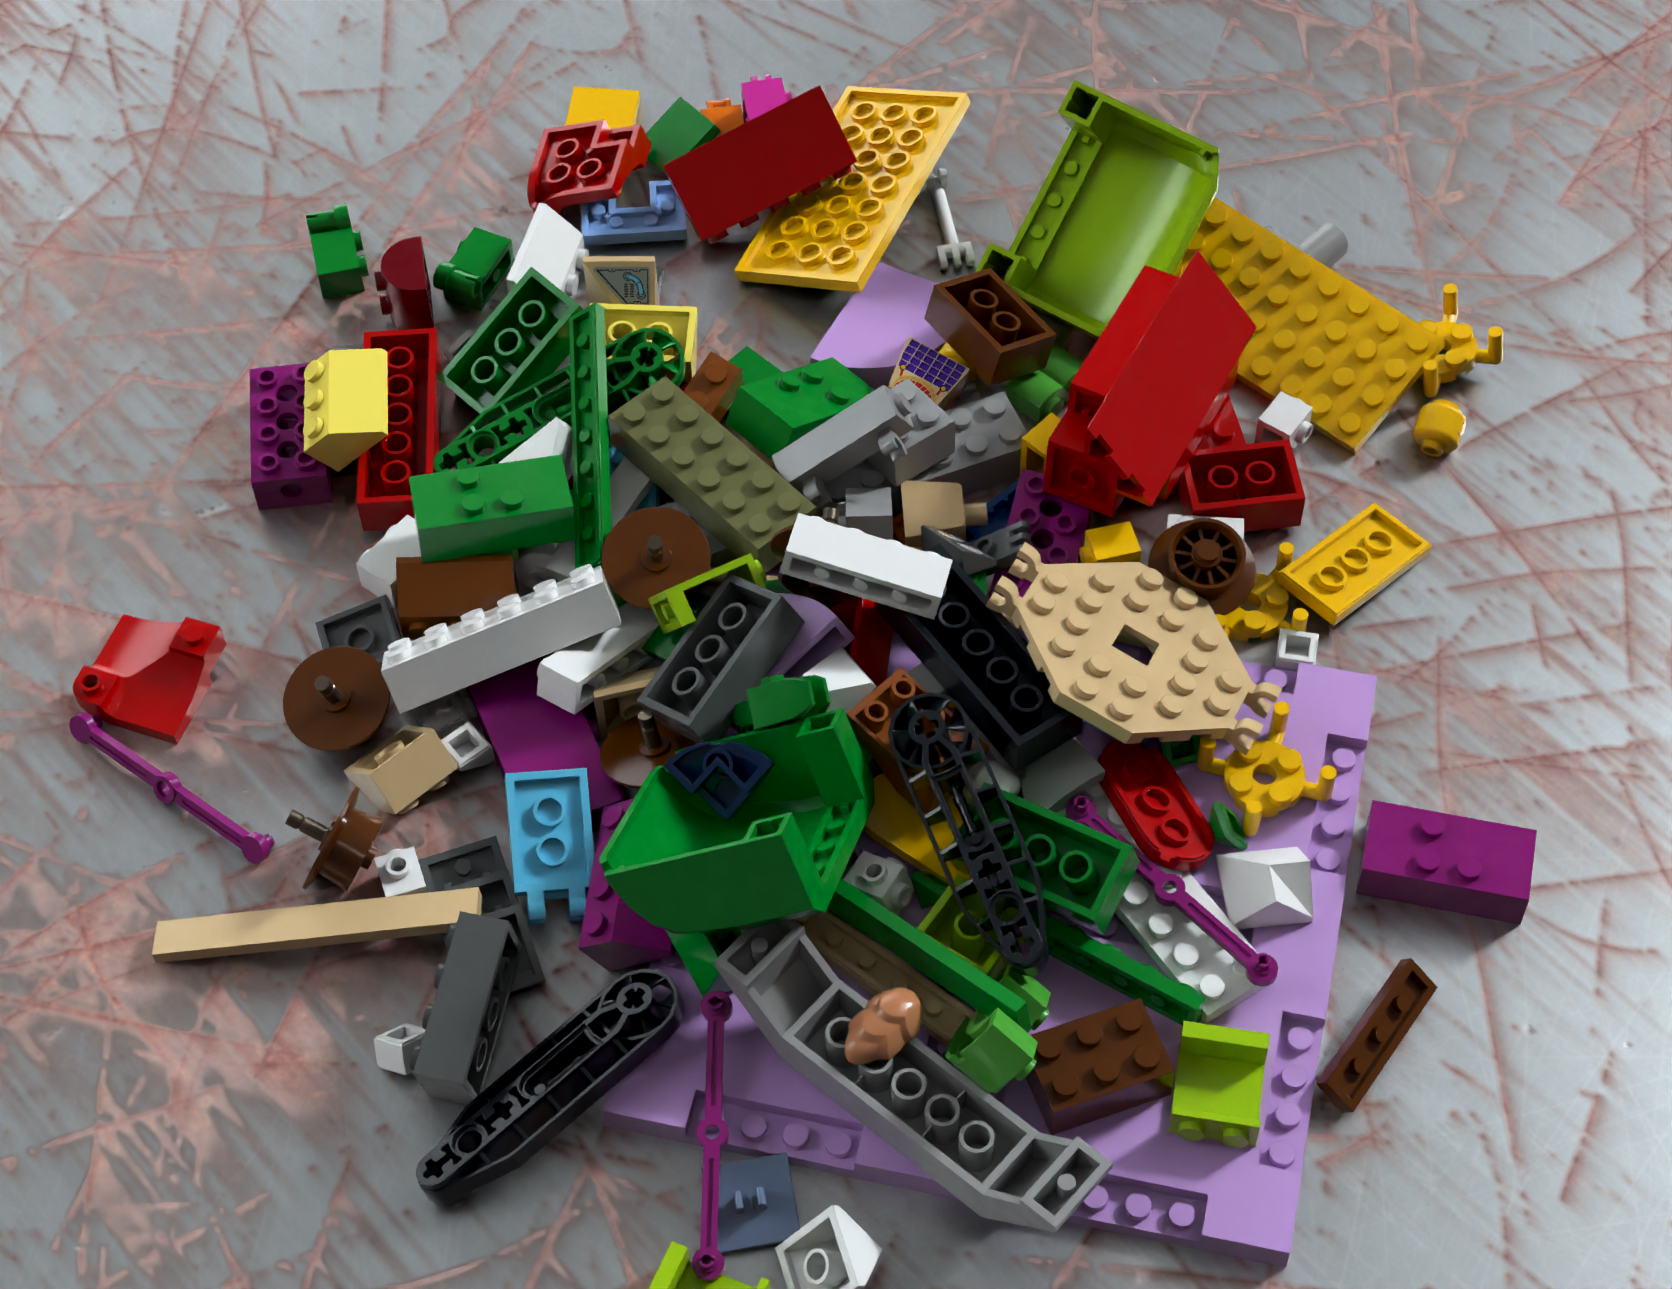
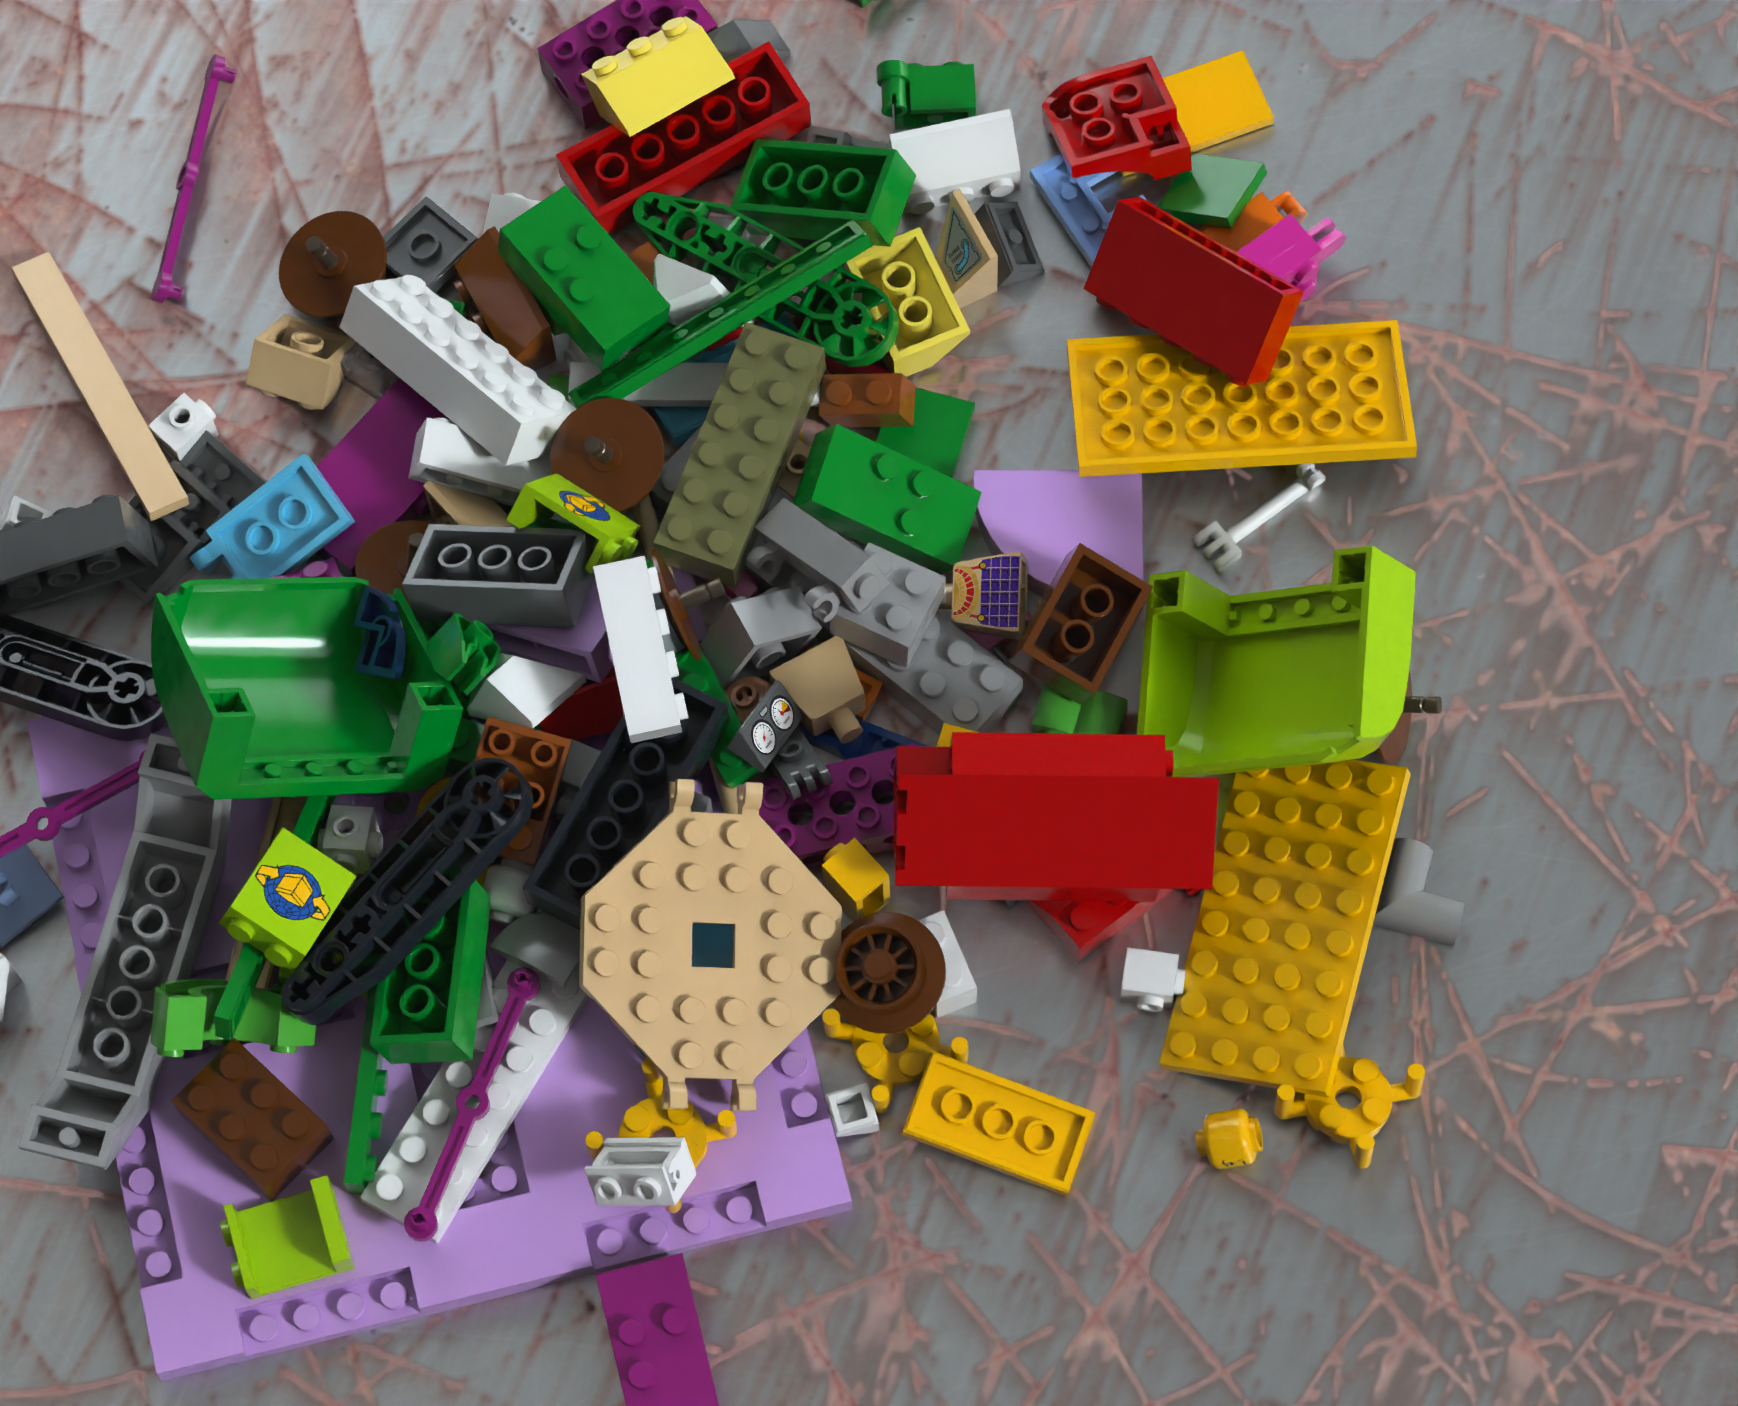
camera: 65 degrees right, 15 degrees up
red slope [72,614,227,744] -> none
reddish brown piece [285,786,385,892] -> none
dark red brick [374,236,435,330] -> none
white slope [441,721,495,771] -> none
nougat arm [844,988,923,1065] -> none
red tile [1097,740,1215,871] -> none
red brick [1177,439,1306,532] -> none
green slope [1209,801,1248,851] -> none
white slope [1215,847,1313,929] -> none
reddish brown plate [1316,958,1438,1113] -> none
none -> lime panel [219,827,356,972]
none -> white hinge [584,1137,697,1206]

